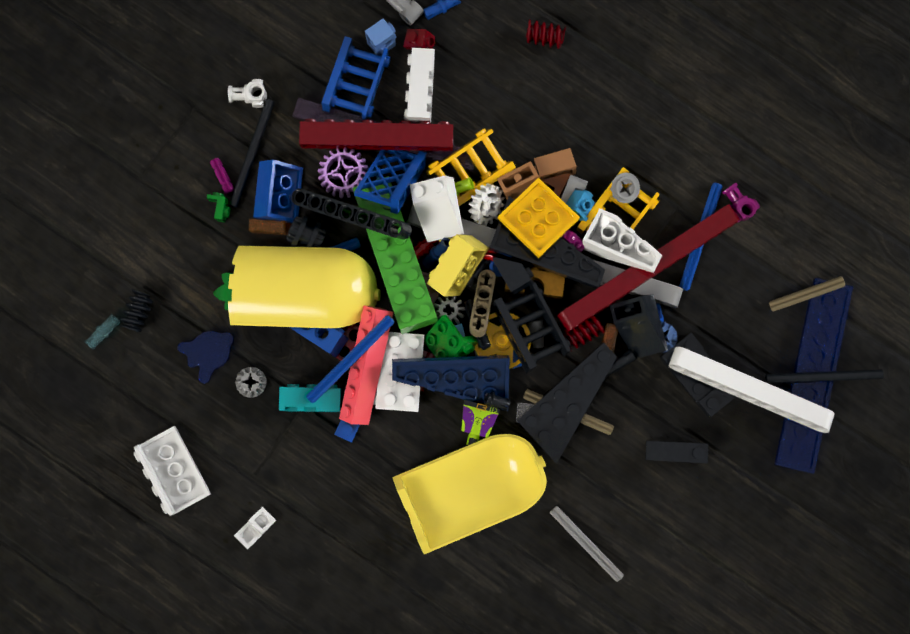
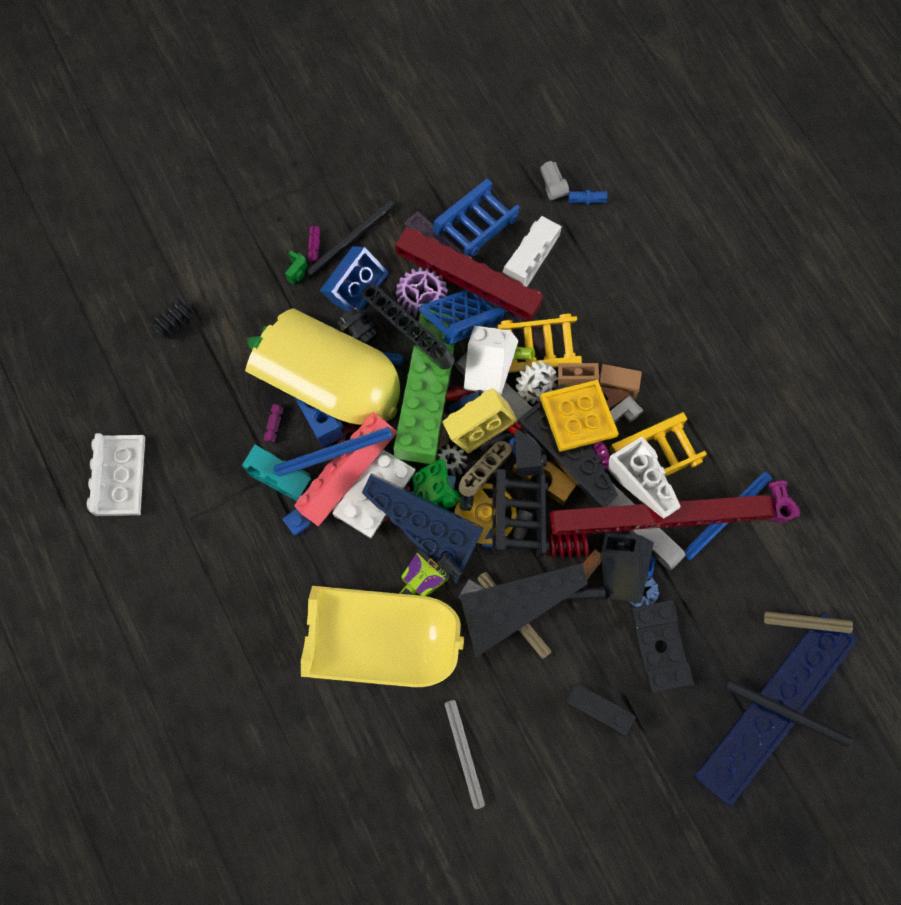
camera: 30 degrees right, 10 degrees down
clear light blue pin [84,314,121,350] -> none
clear blue tile [178,331,234,384] -> none
white connector [228,79,267,108] -> none
white slope [234,507,276,550] -> none
light grey gear [235,367,267,398] -> none
clear orange piece [249,219,287,235] -> none
medium blue brick [365,18,397,56] -> none
dark red bracket [403,29,435,50] -> none
dark red piece [526,19,566,49] -> none
dark azure brick [566,190,595,221] -> none
light grey gear [610,172,640,203] -> none
white beam [669,347,835,433] -> none
none -> magenta axle [264,404,284,443]

